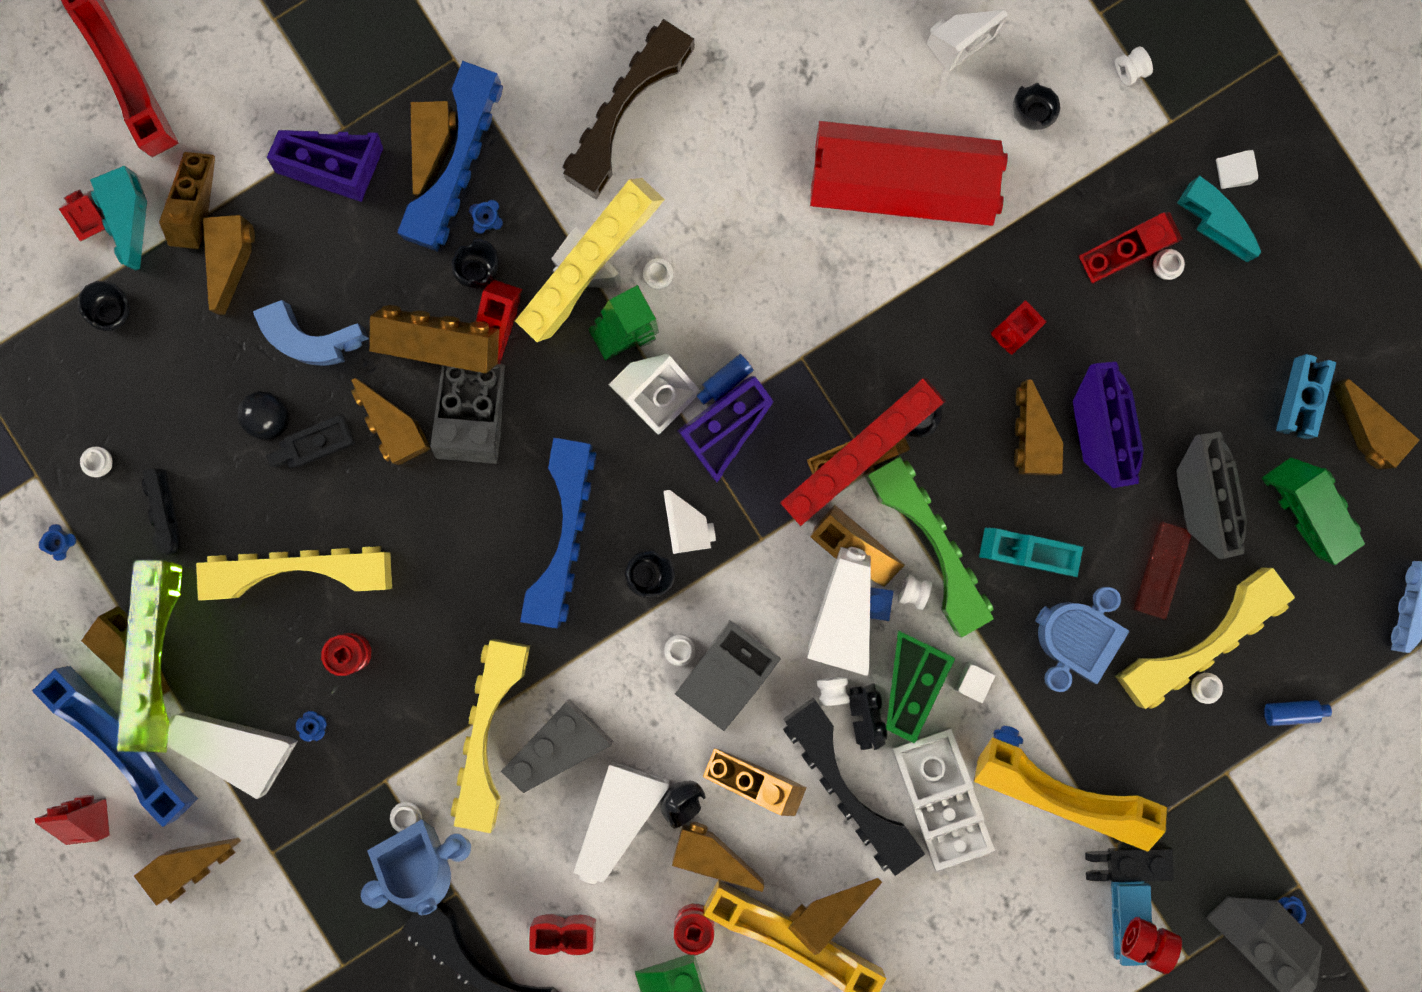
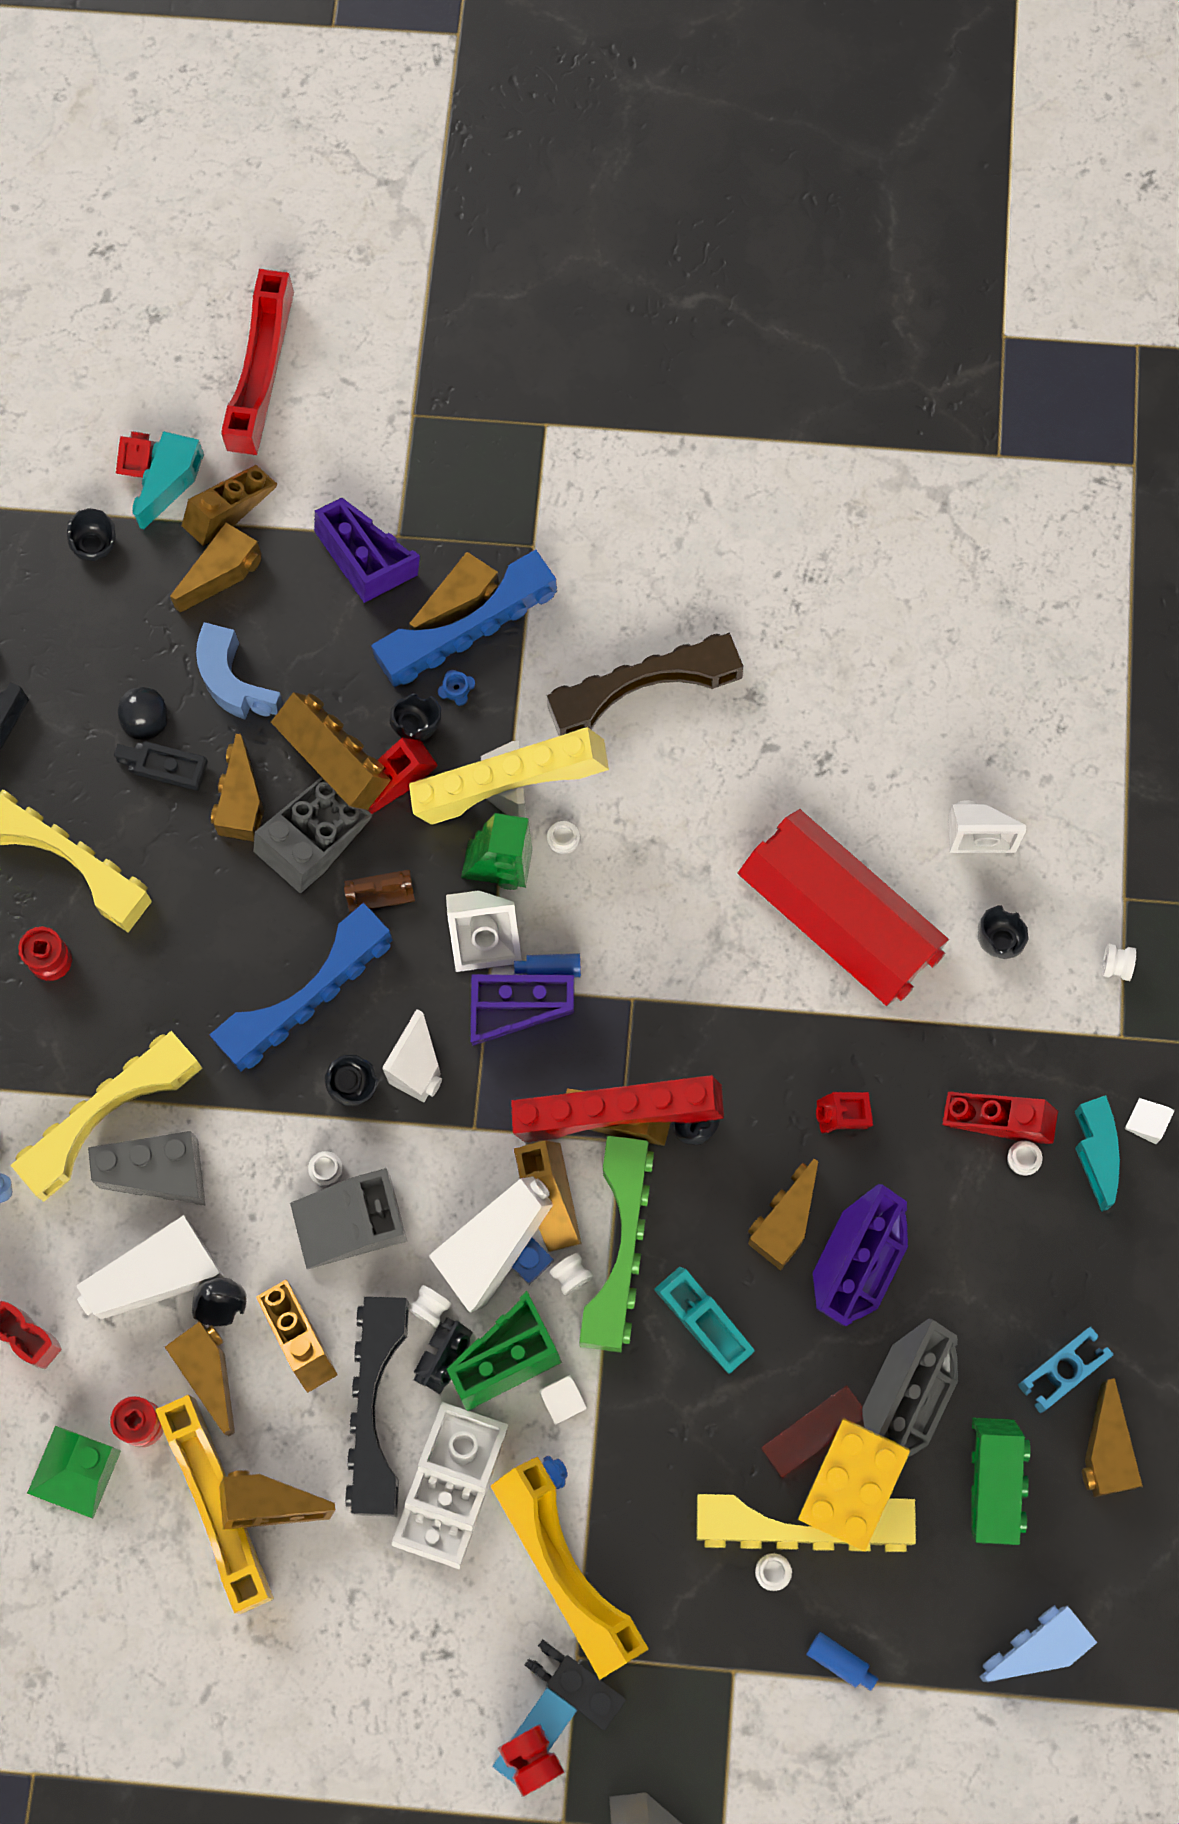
camera: 45 degrees right, 15 degrees down
medium blue piece [1035,587,1129,692] -> none
none -> reddish brown hinge [344,870,415,913]
none -> yellow plate [798,1418,910,1552]

